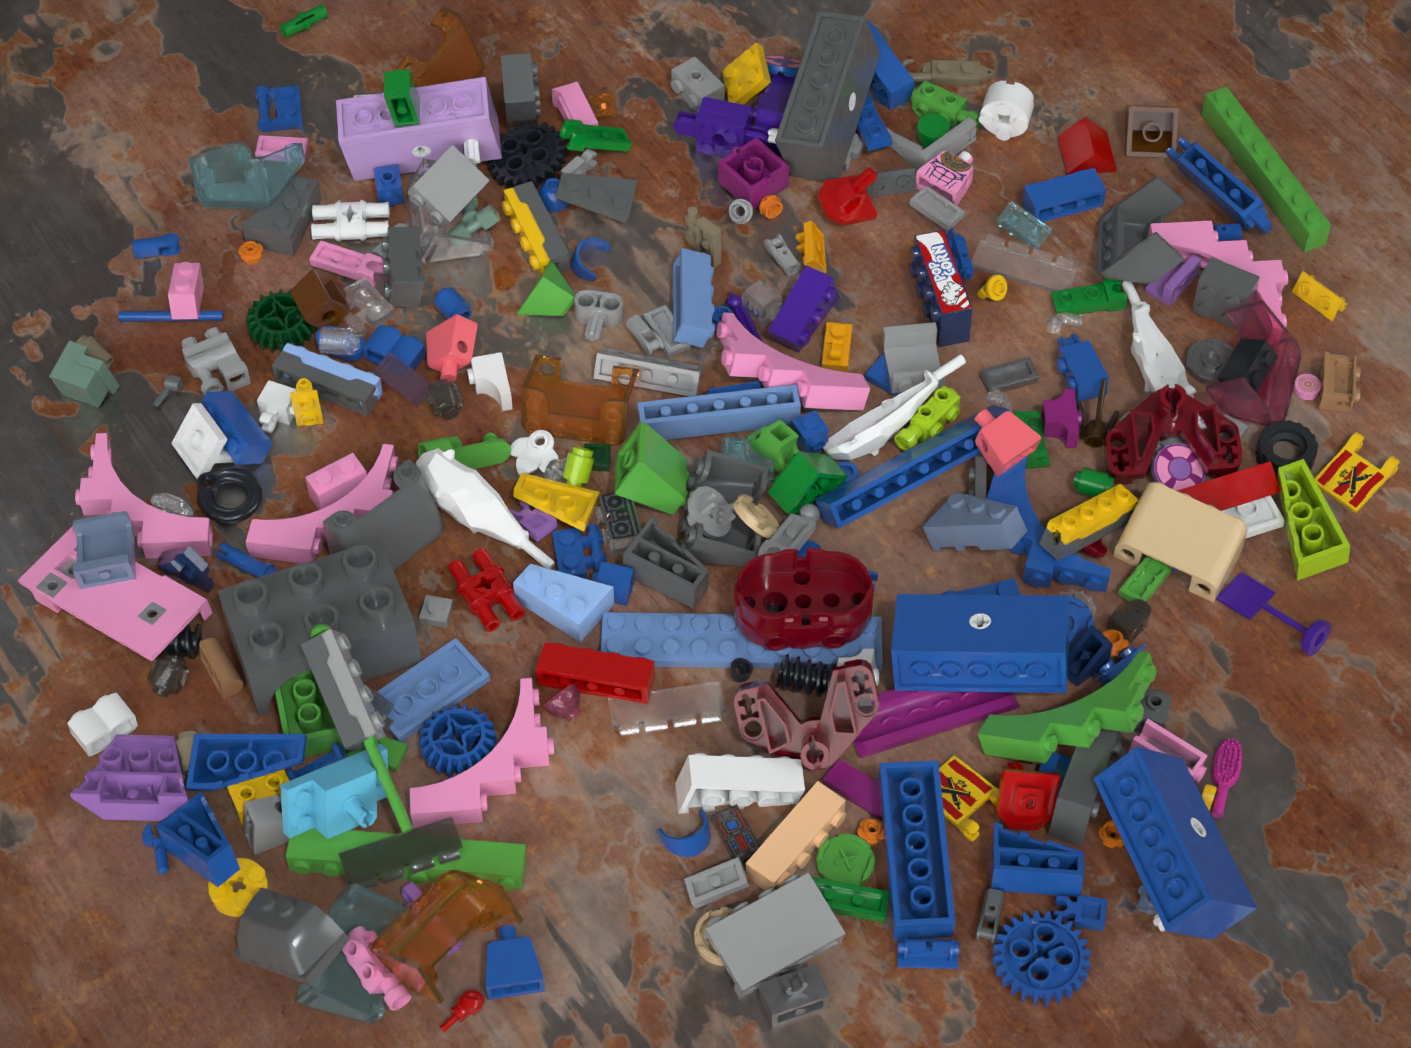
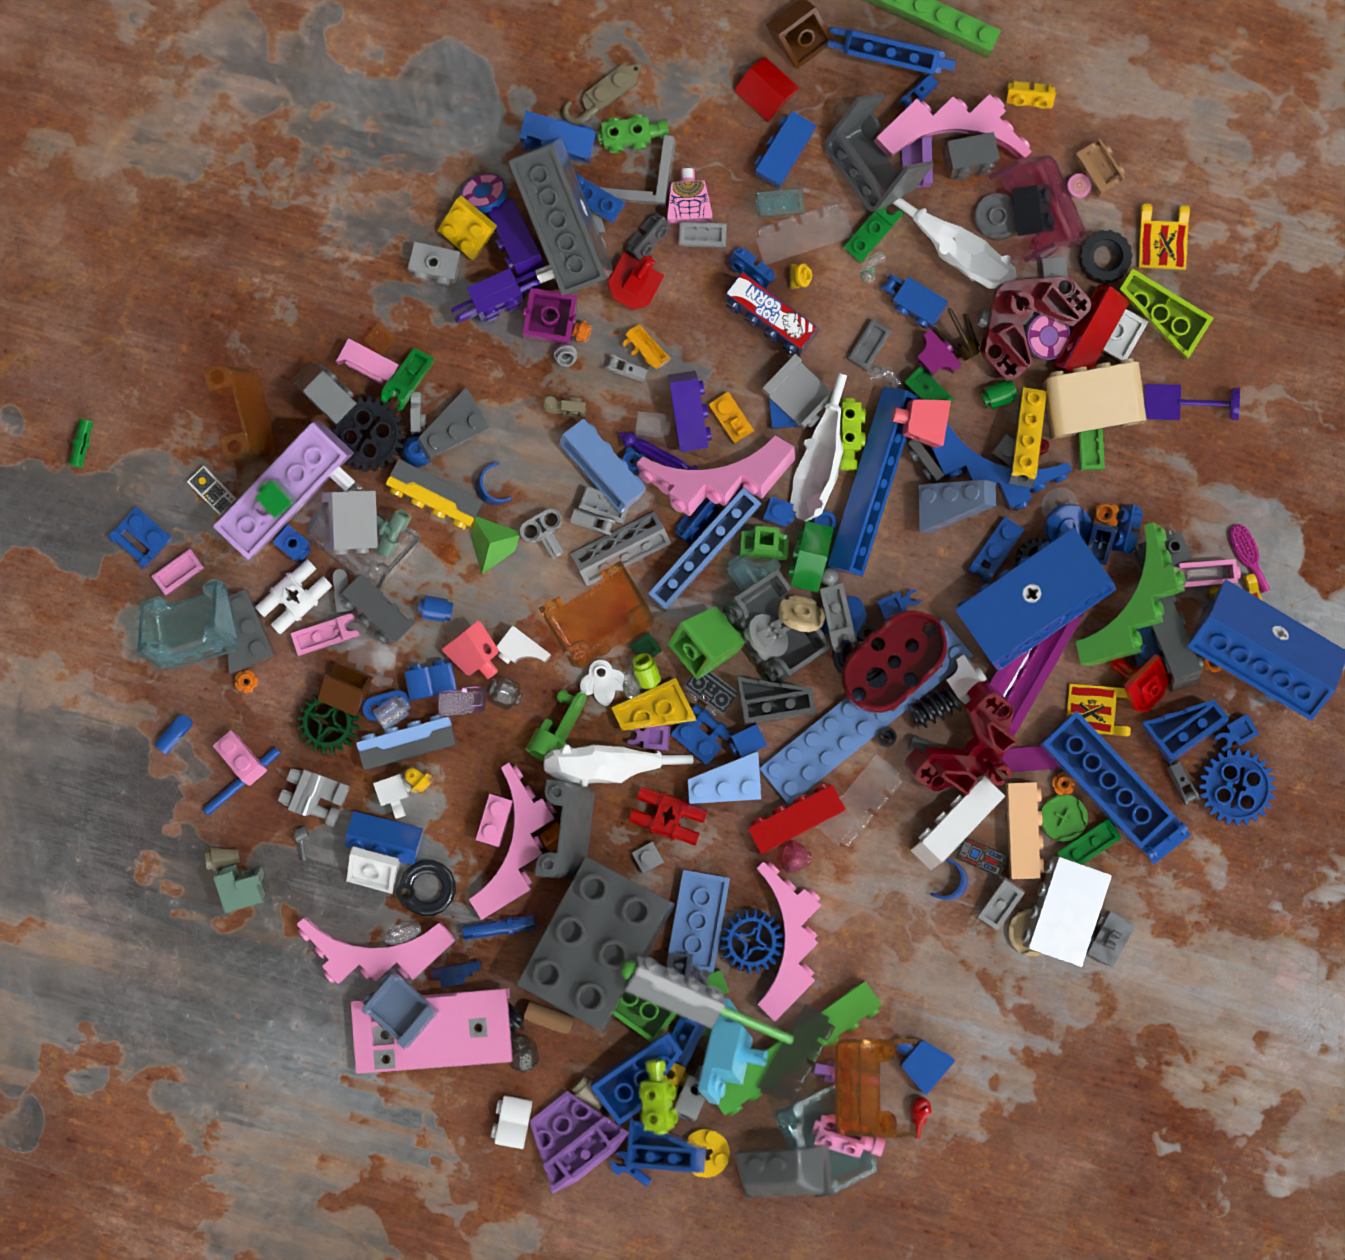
camera: 40 degrees left, 30 degrees up
green piece [916,113,950,148] -> none
white brick [979,81,1034,141] -> none
clear smoke leg [1106,599,1151,645] -> none
none -> lime brick [639,1059,678,1135]

